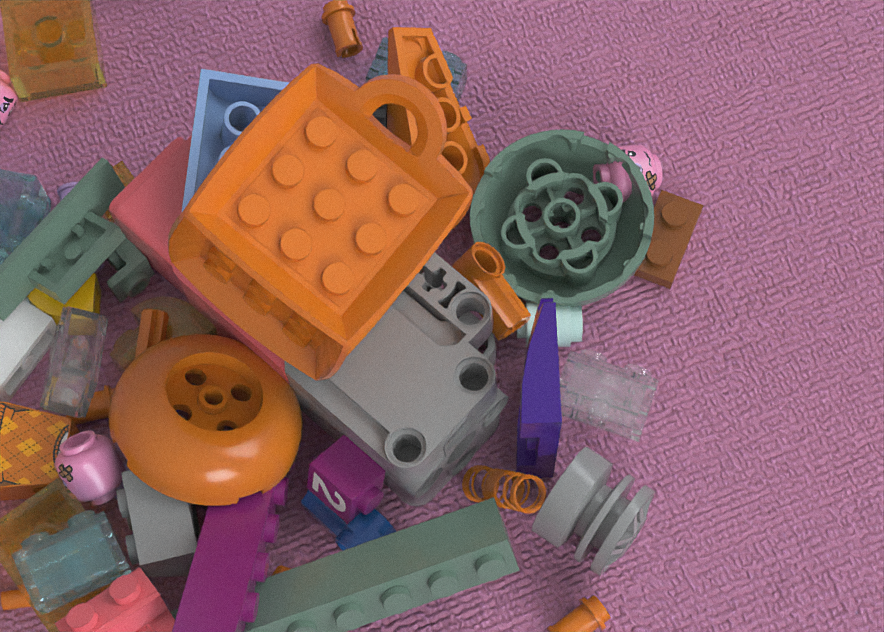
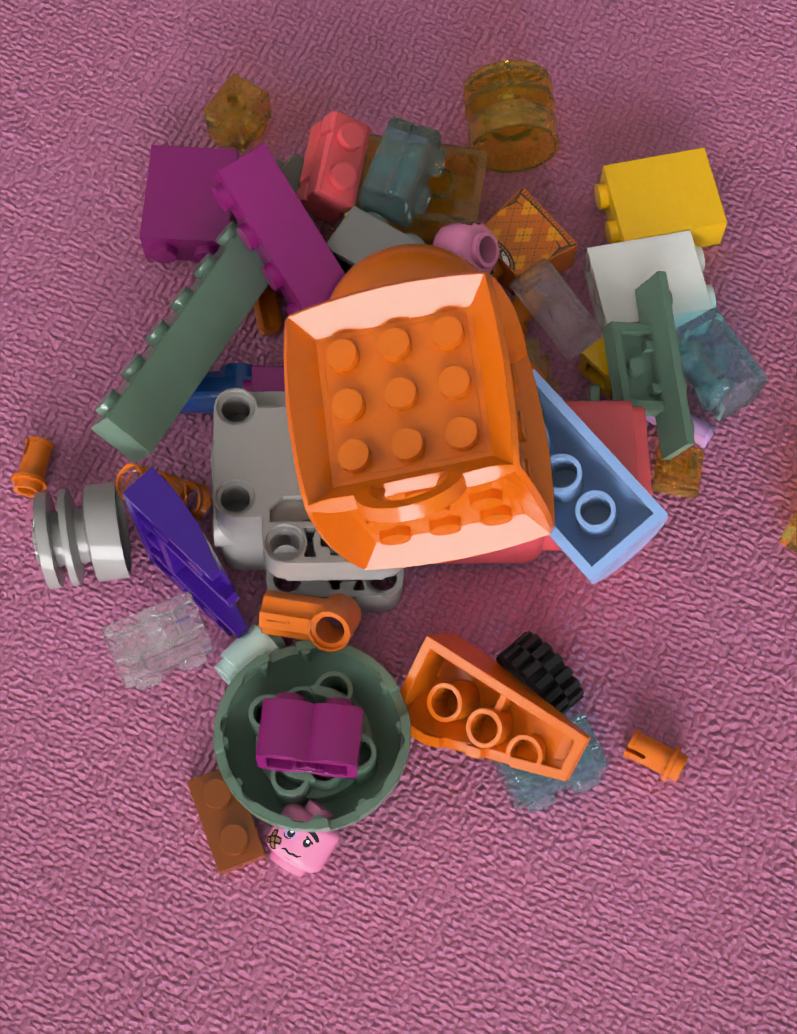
camera: 135 degrees right, 0 degrees up
none -> magenta brick [255,692,364,778]

